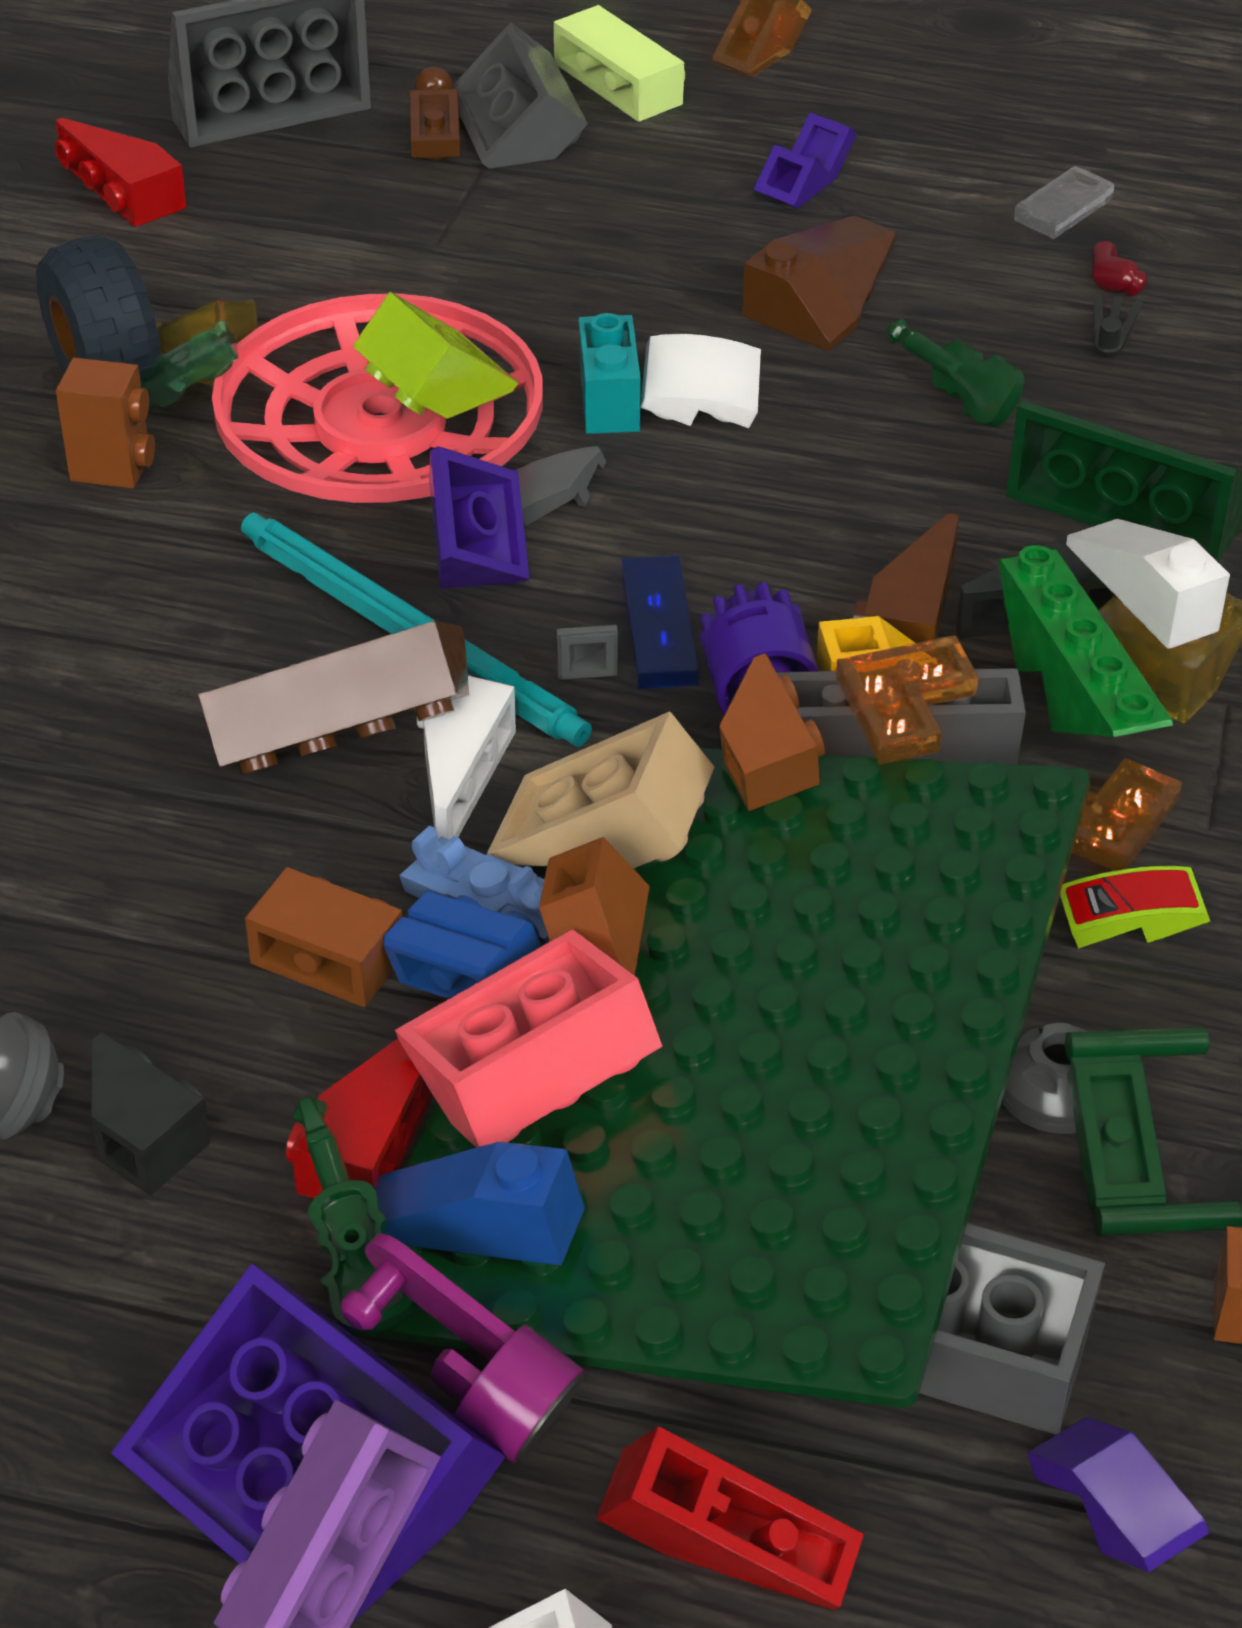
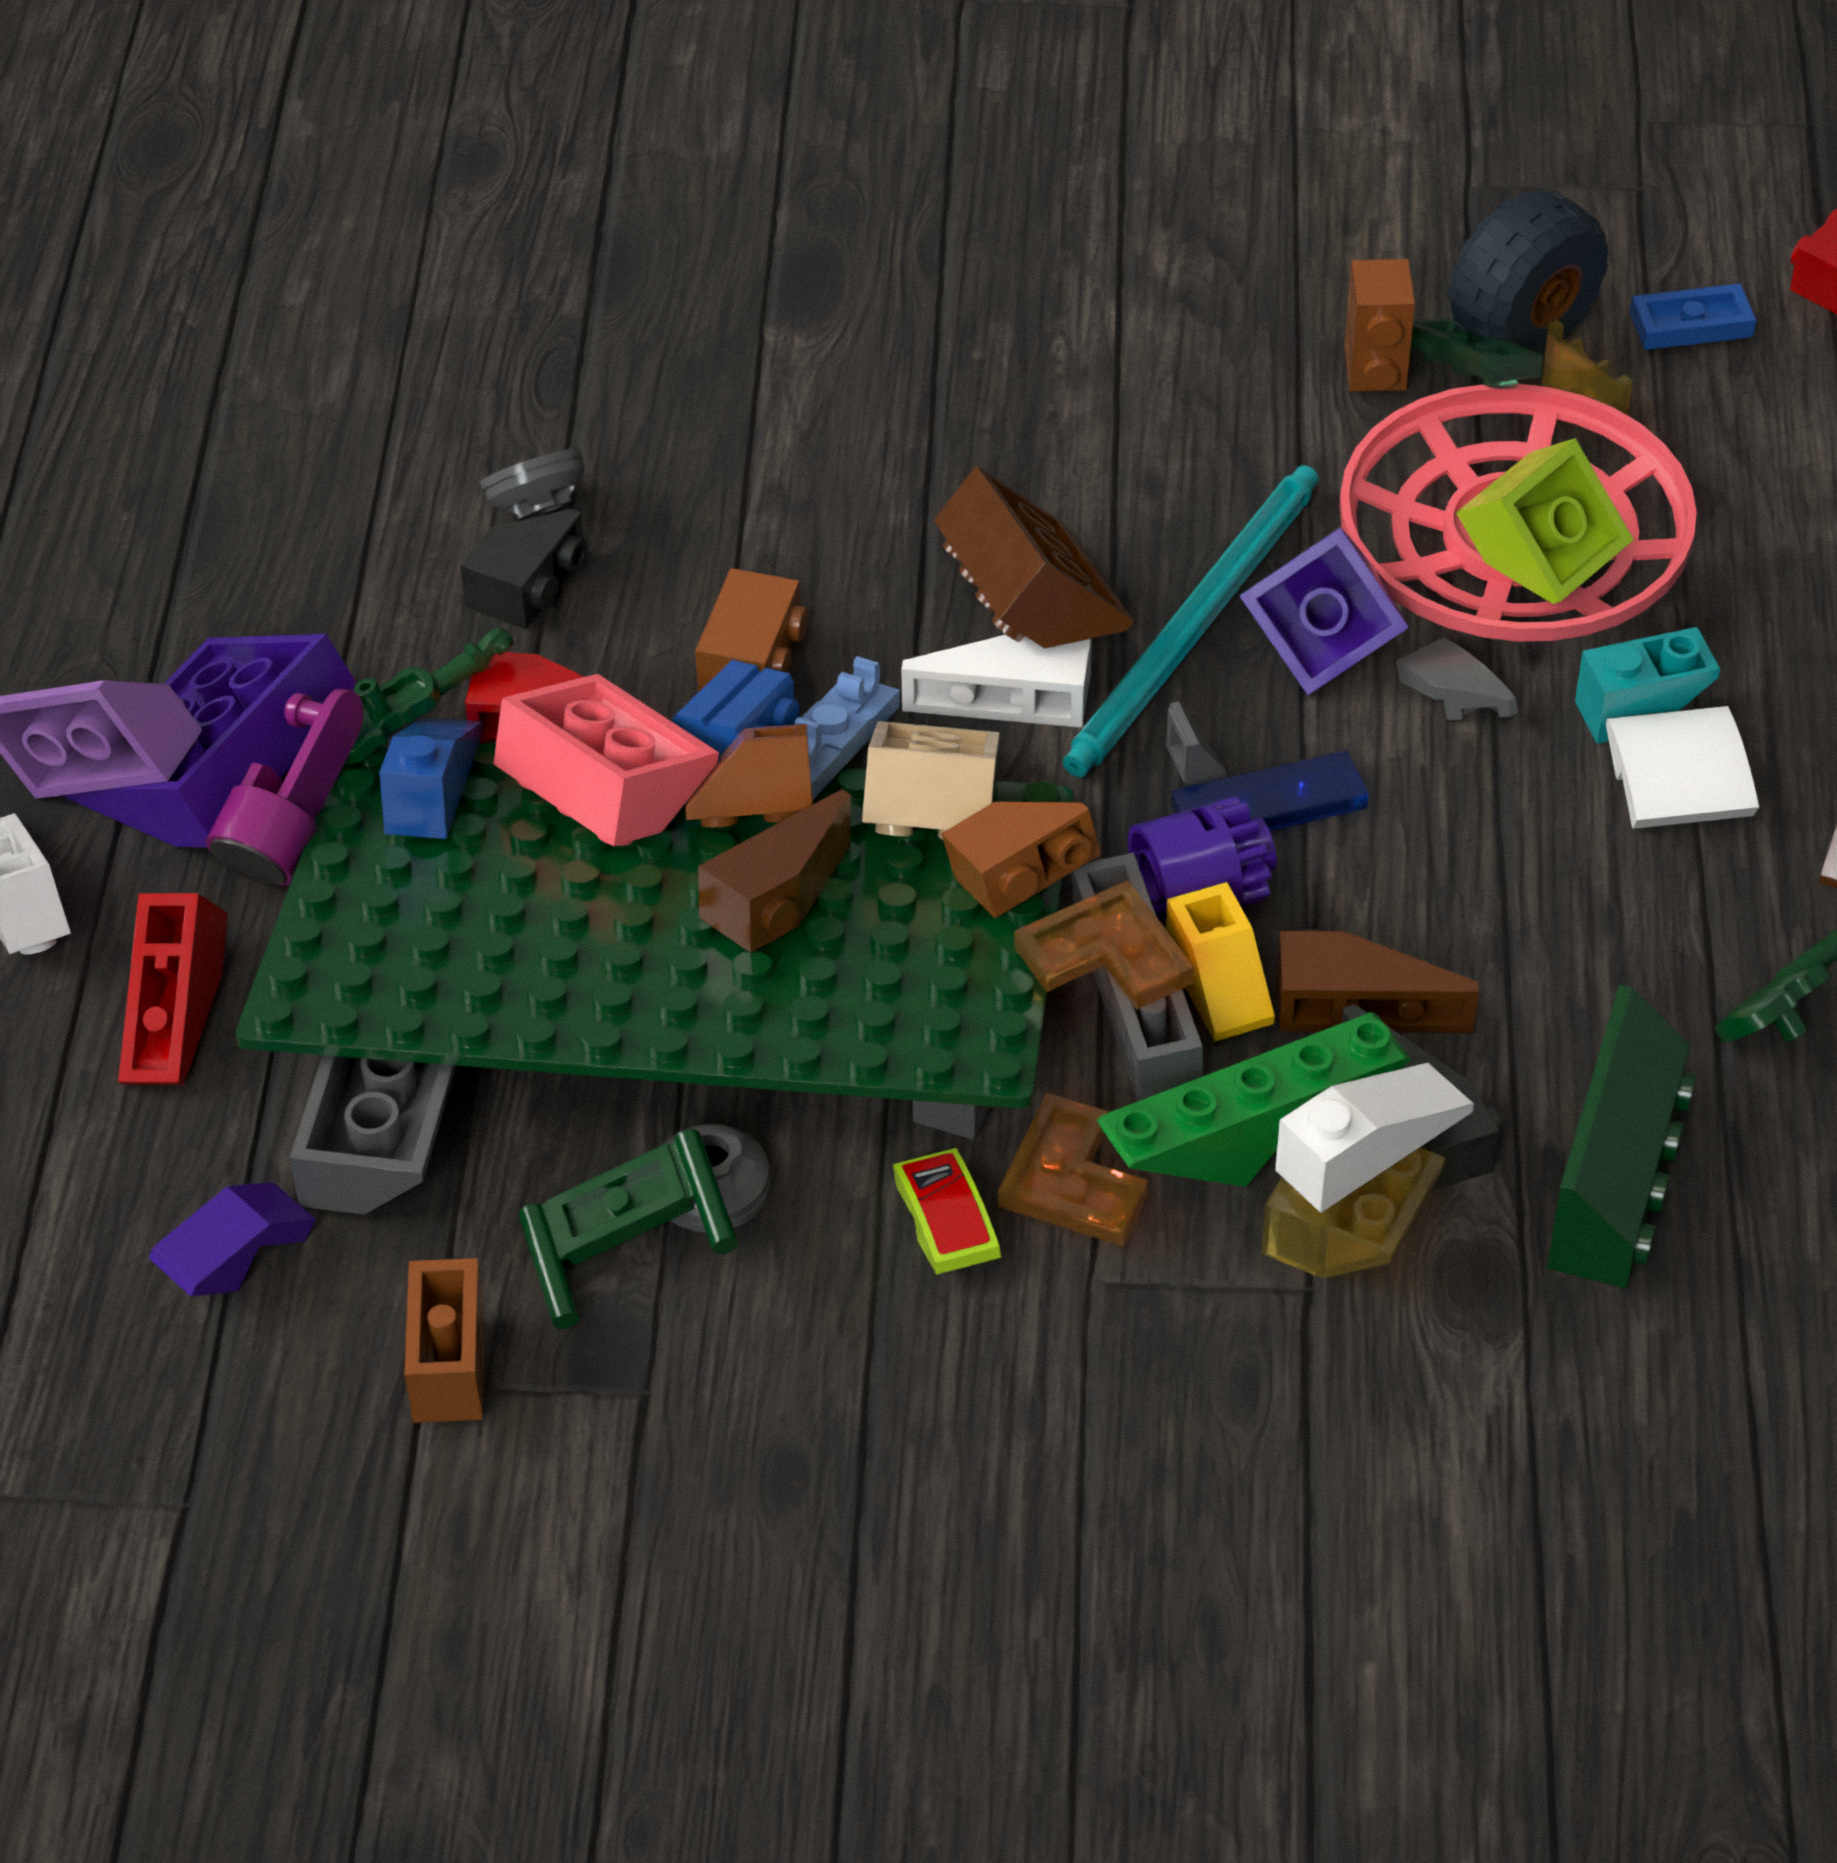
camera: 80 degrees right, 5 degrees up
none -> reddish brown slope [698,789,850,953]
none -> blue plate [1630,283,1756,350]

